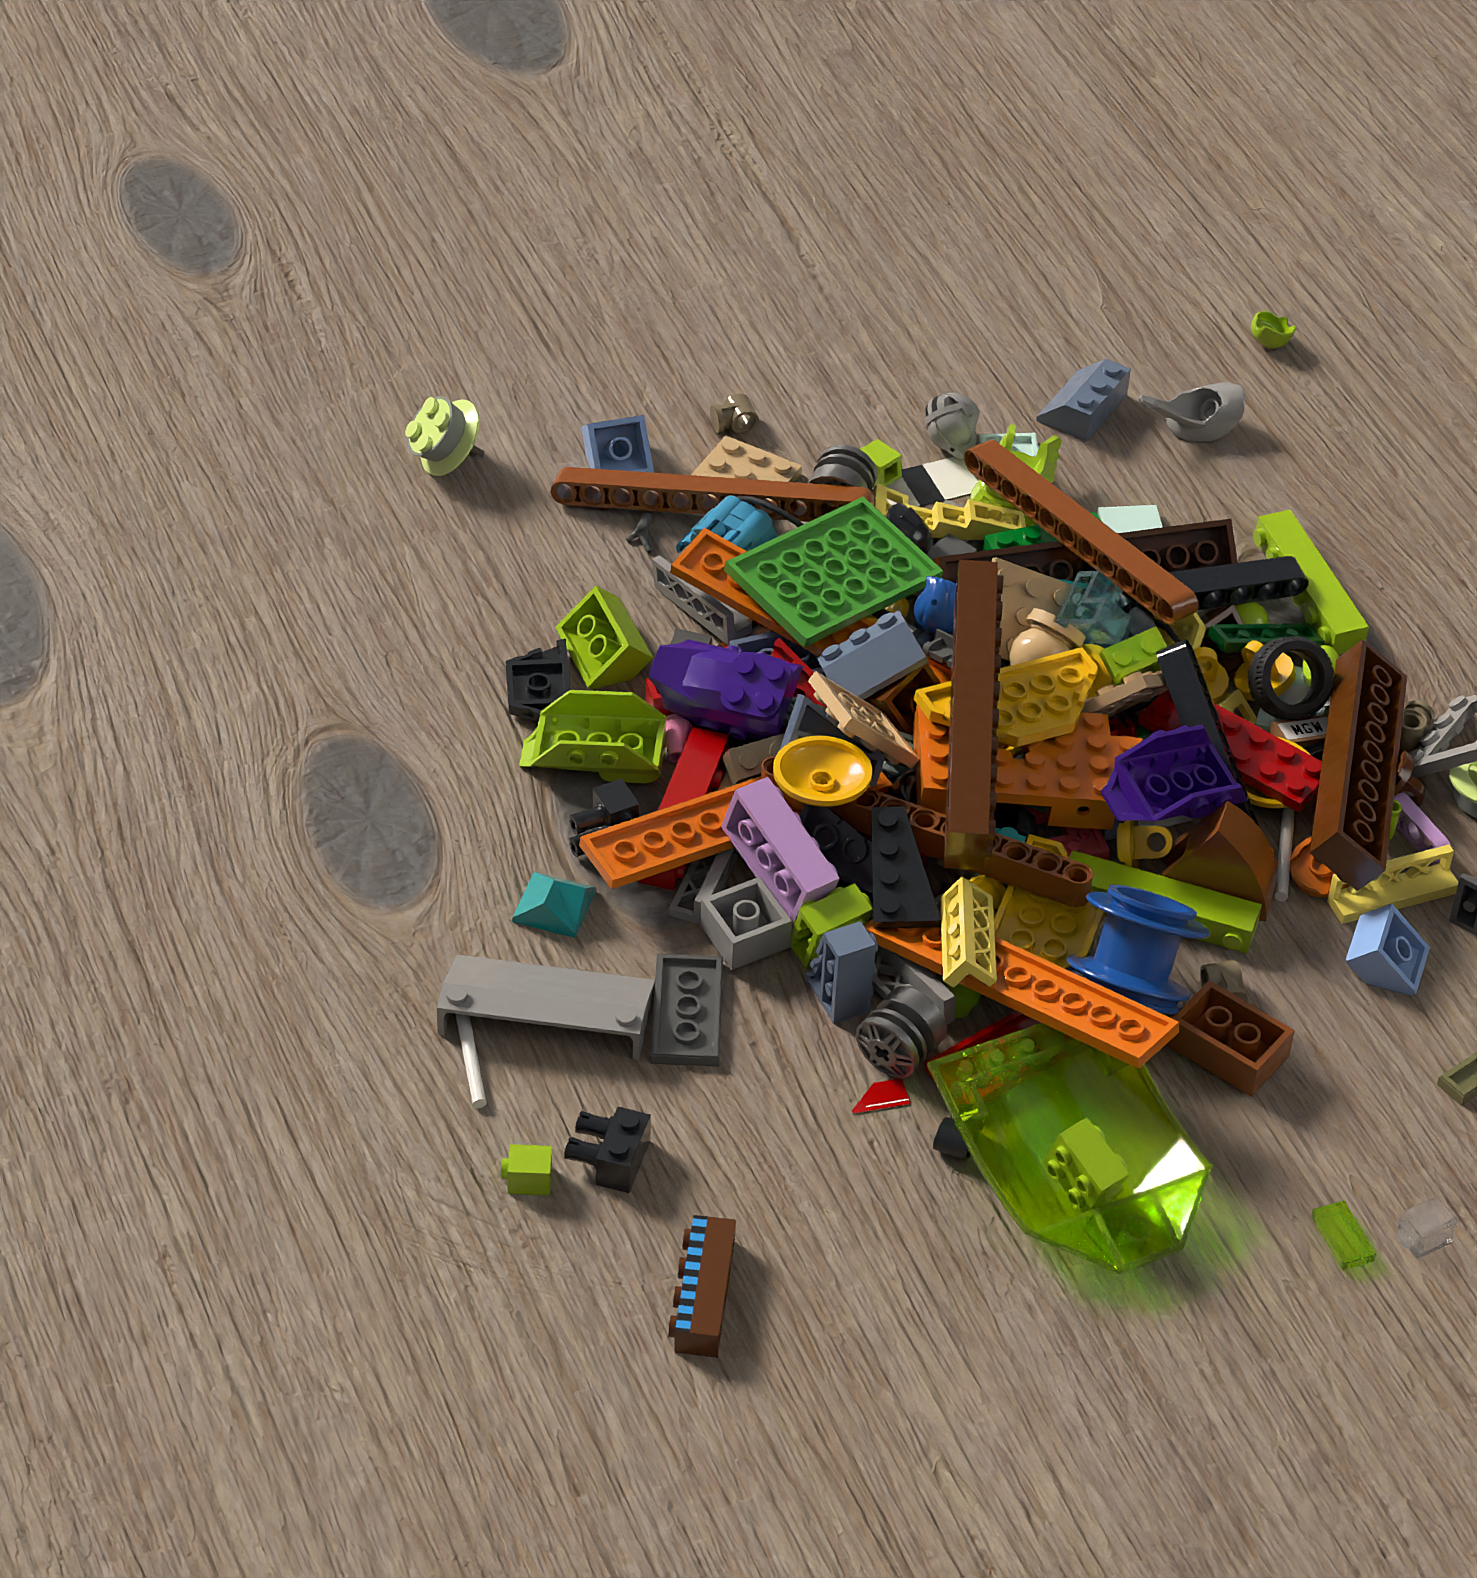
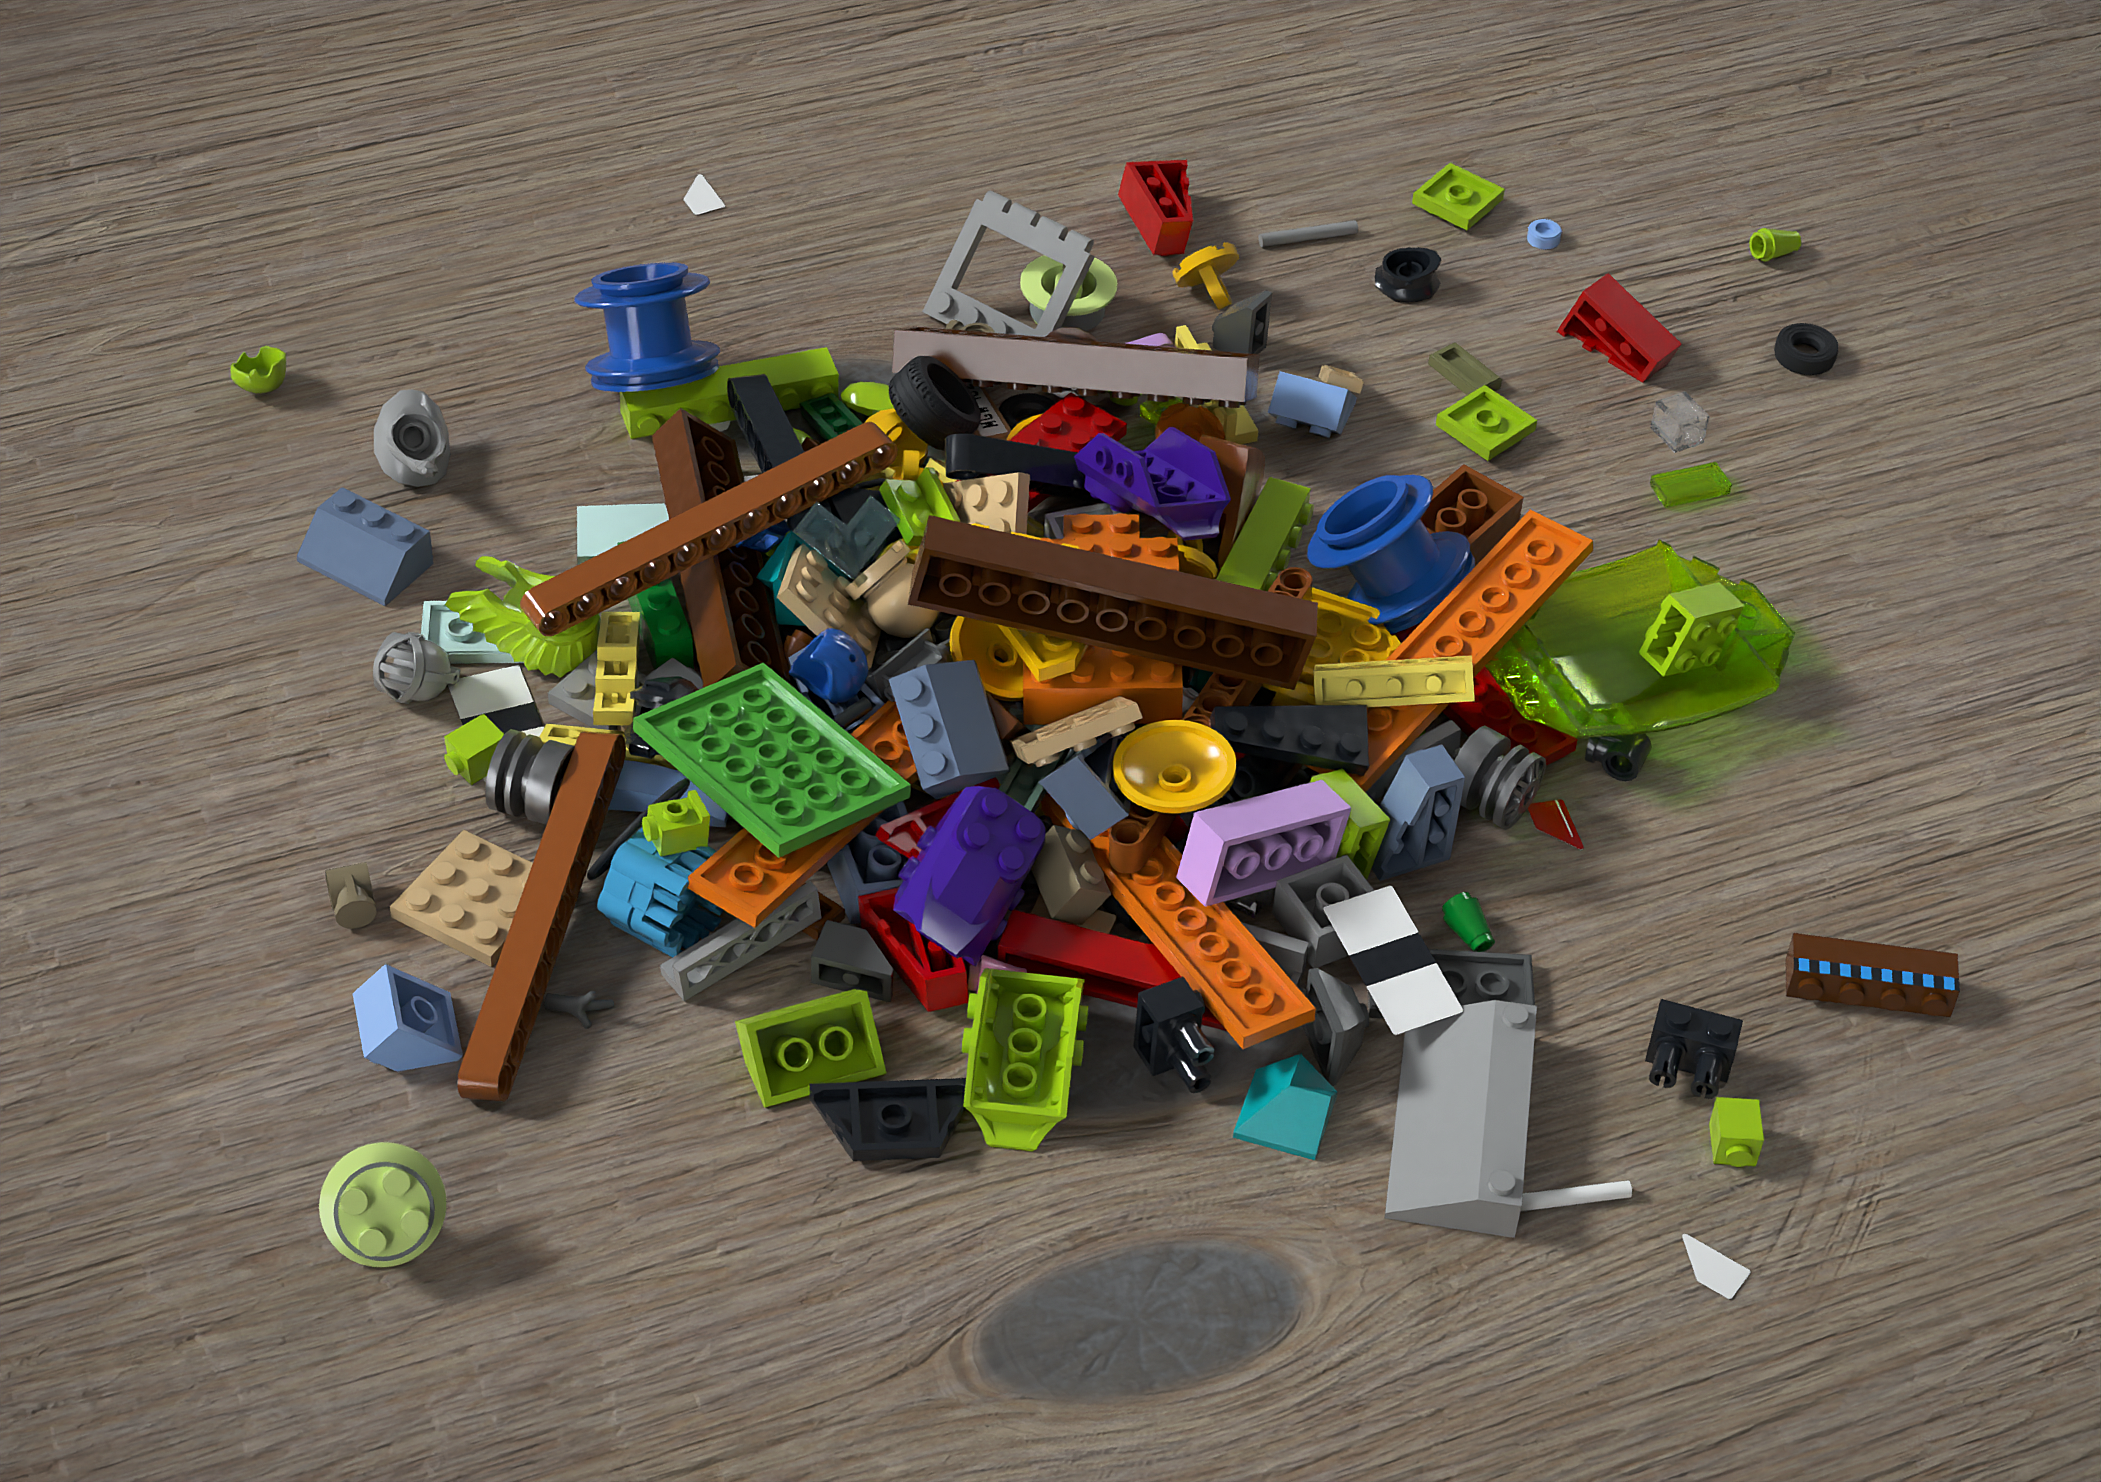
camera: 90 degrees left, 0 degrees up
none -> blue wheel [574,262,720,392]
none -> lime brick [642,790,710,857]
none -> dark grey slope [1302,968,1369,1086]
none -> tan tile [1318,364,1364,394]
none -> white sticker [1323,886,1463,1035]
none -> lime plate [1436,385,1537,461]
none -> green cone [1442,892,1495,952]
none -> white sticker [1682,1234,1750,1299]

